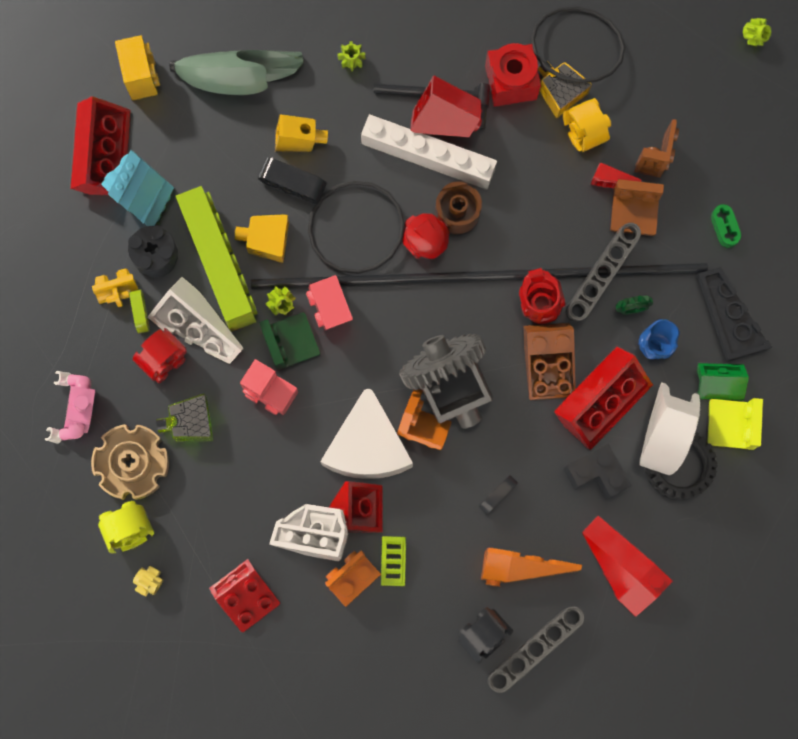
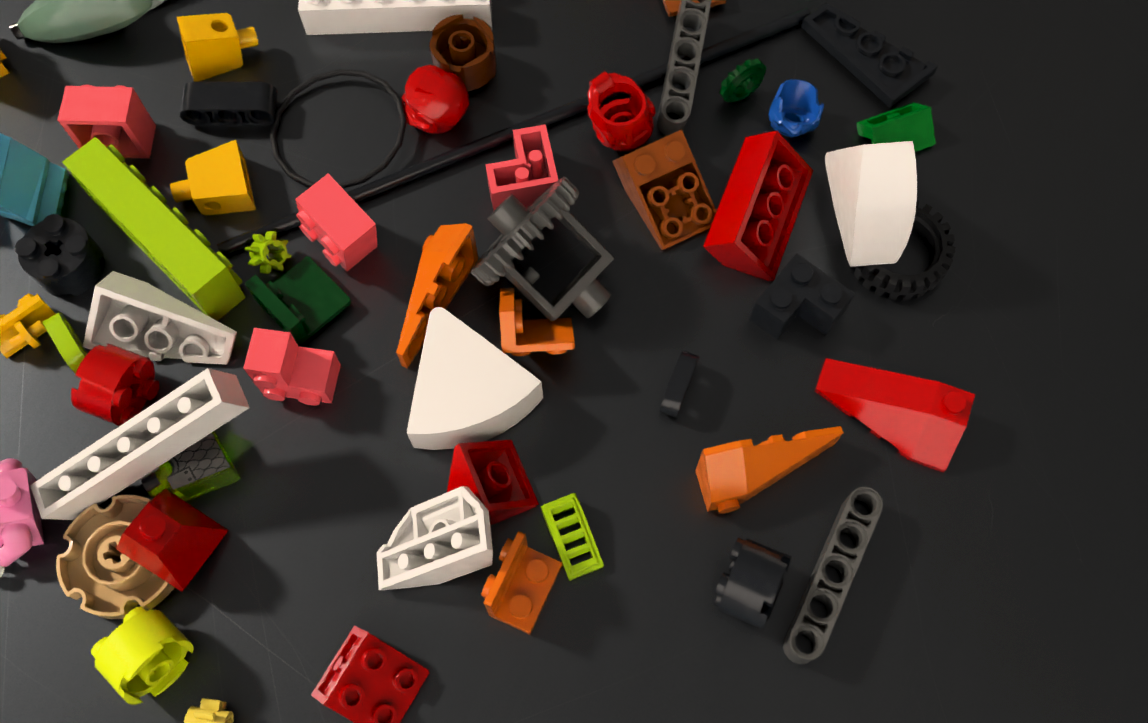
camera: 20 degrees left, 10 degrees down
neon yellow bracket [707,398,763,450] -> none
none -> white brick [30,368,250,520]
none -> coral brick [57,84,156,159]
none -> red slope [116,488,229,592]
none -> orange wedge [396,223,479,369]
none -> coral brick [485,124,558,211]

